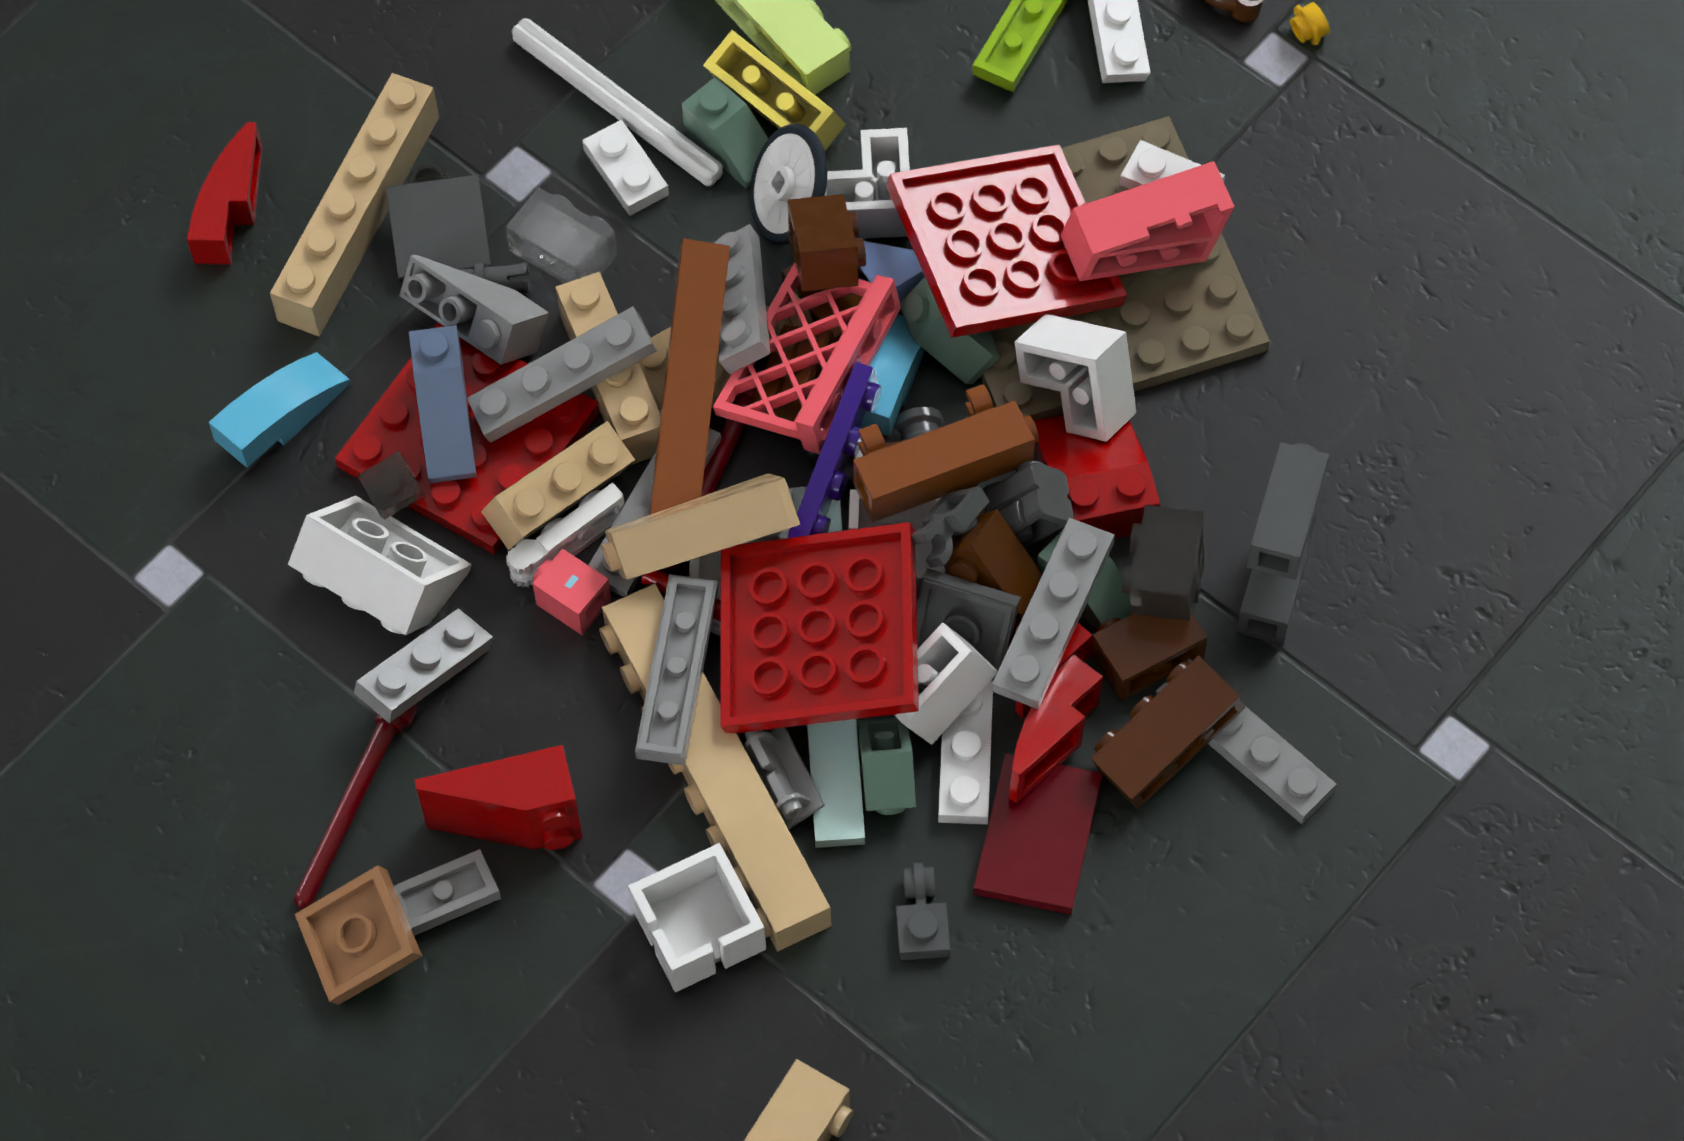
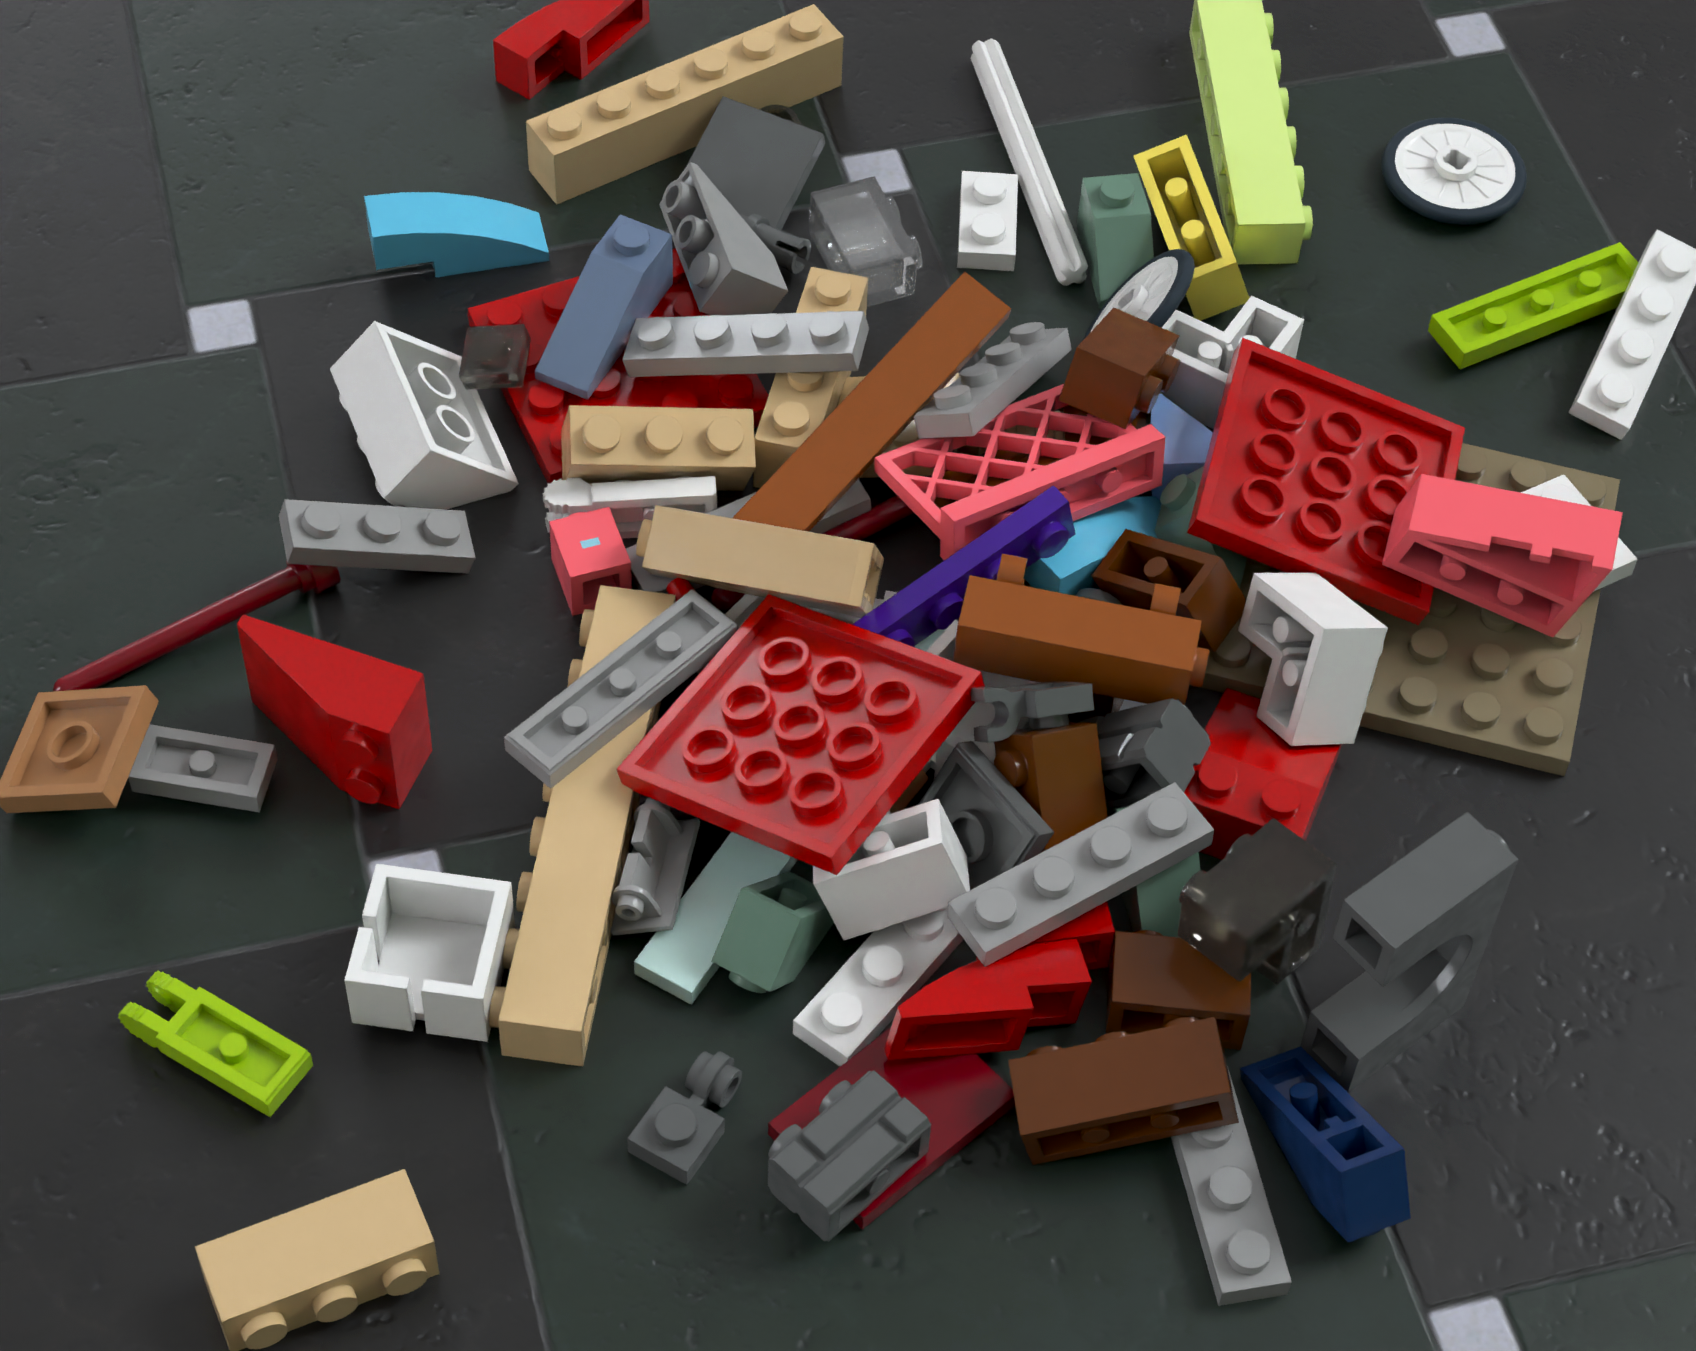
camera: 30 degrees right, 10 degrees down
none -> lime hinge [118,970,313,1117]
none -> dark grey brick [768,1070,931,1242]
none -> reddish brown brick [1091,529,1246,653]
none -> dark blue slope [1240,1046,1411,1242]

